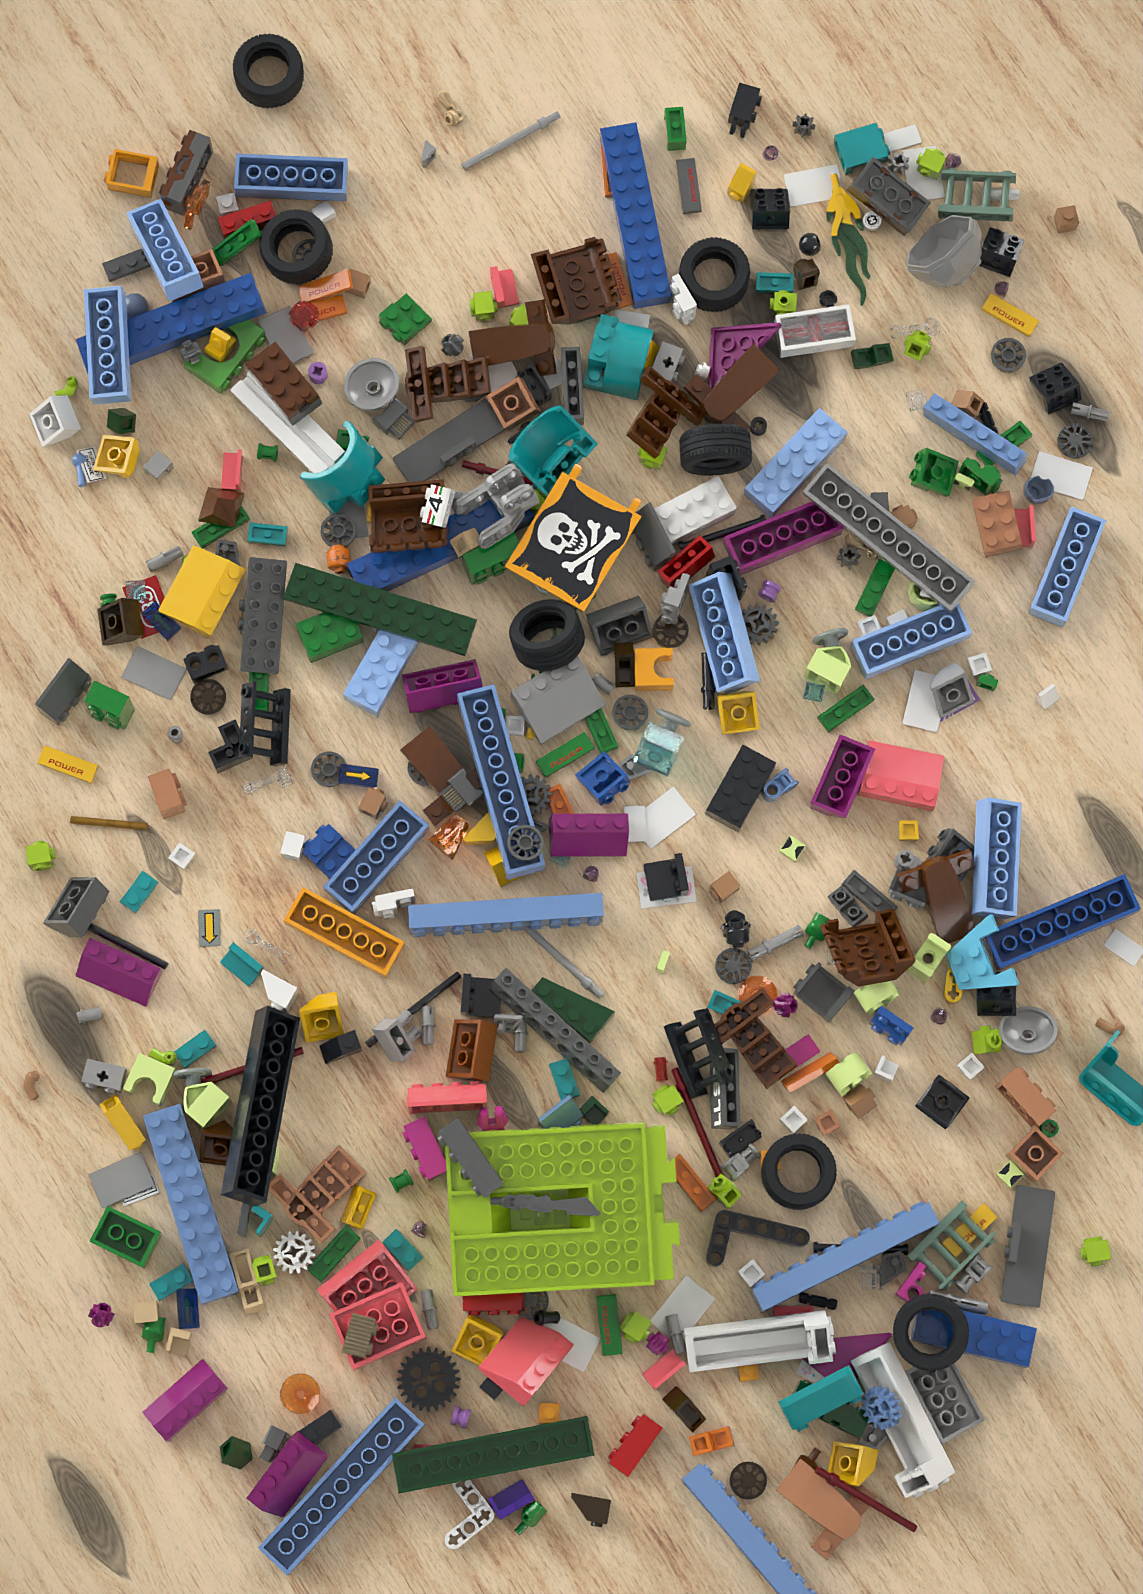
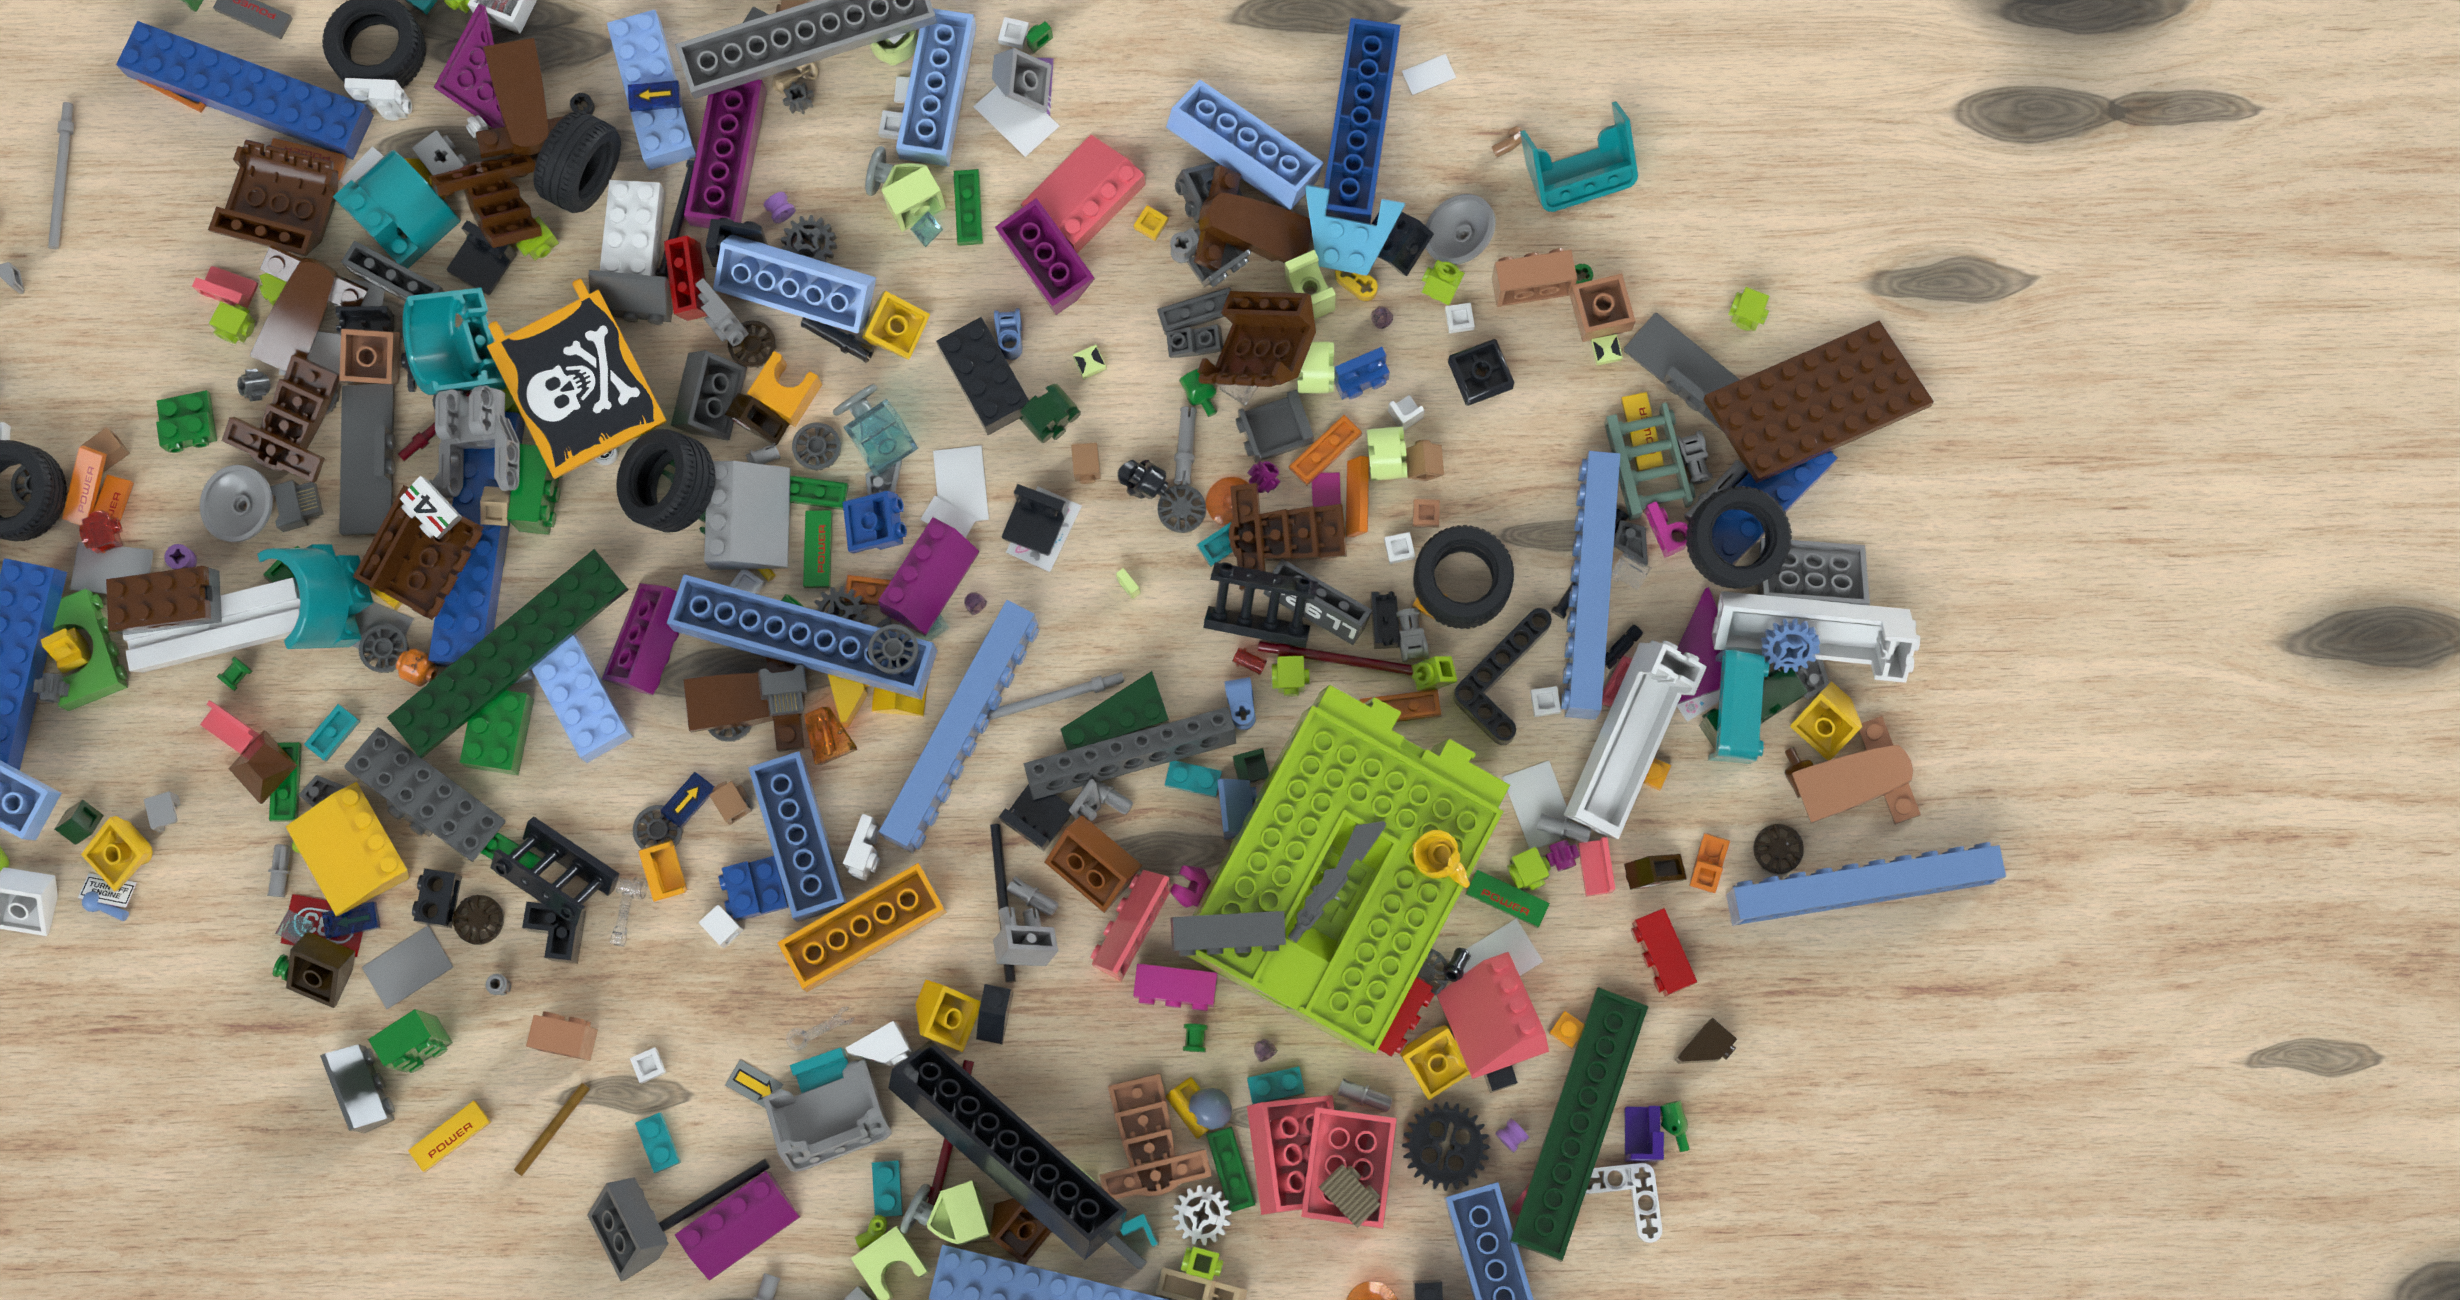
camera: 50 degrees left, 0 degrees up
lime brick [25,841,56,871] -> none
dark red bar [814,1466,917,1532] -> none
green plate [855,559,895,617] -> none
none -> black bracket [447,220,517,295]
none -> clear blue tile [628,80,681,112]
none -> light orange panel [638,840,688,902]
none -> light grey windscreen [763,1059,892,1172]
none -> dark green brick [1019,384,1081,443]
none -> sand blue hair [1189,1088,1232,1130]
none -> medium blue piece [1224,677,1256,730]
none -> orange tile [1289,415,1362,486]
none -> yellow hair [1412,830,1470,888]
none -> reddish brown plate [1703,320,1934,483]

